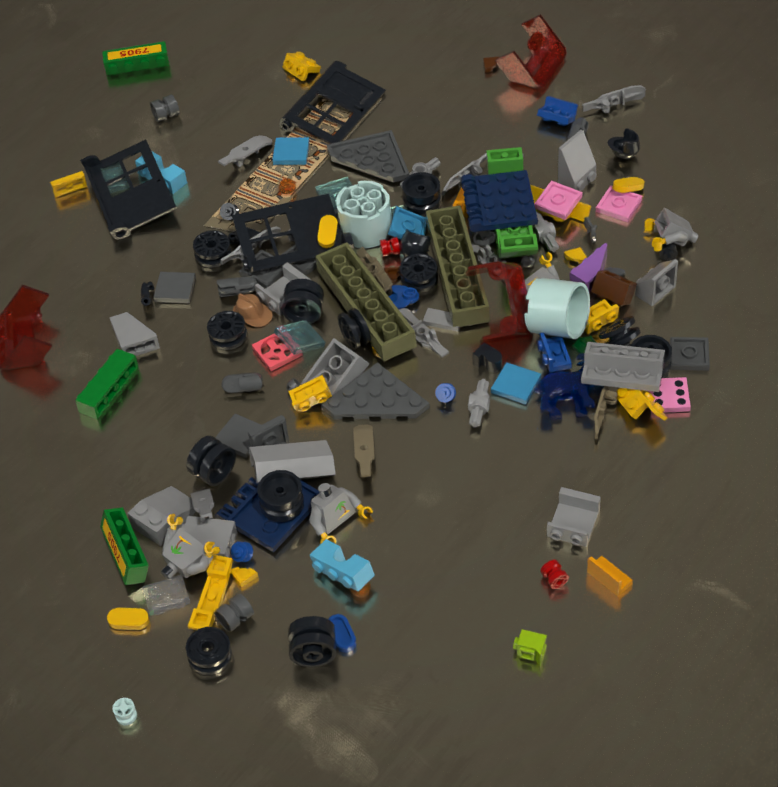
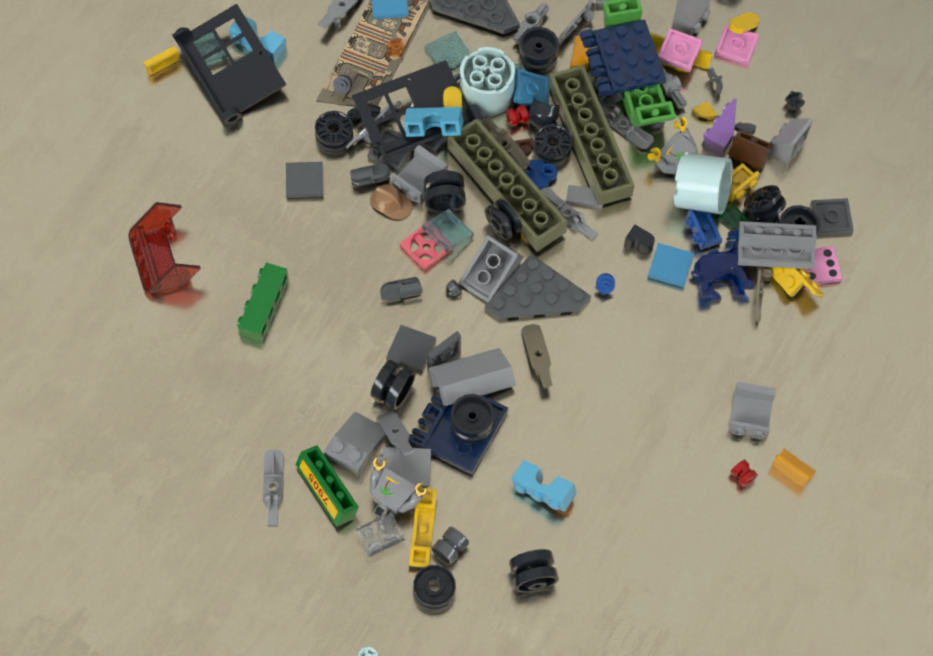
camera: 15 degrees left, 15 degrees up
yellow tile [107,608,149,630] -> none
light grey slope [110,312,160,356] -> none
black arm [141,281,155,306] -> none
black wheel [207,311,248,350] -> none
yellow tile [230,567,258,588] -> none
blue wheel [231,542,253,562] -> none
yellow bracket [288,375,332,413] -> none
light grey torso [309,483,373,544] -> none
blue tile [329,614,356,653] -> none
clear red windscreen [465,261,531,345] -> none
light grey axle [468,379,490,428] -> none
lime window [513,629,547,667] -> none
light grey torso [644,208,698,251] -> none
none -> light grey piece [263,449,284,526]
none -> medium azure arch [404,107,463,137]

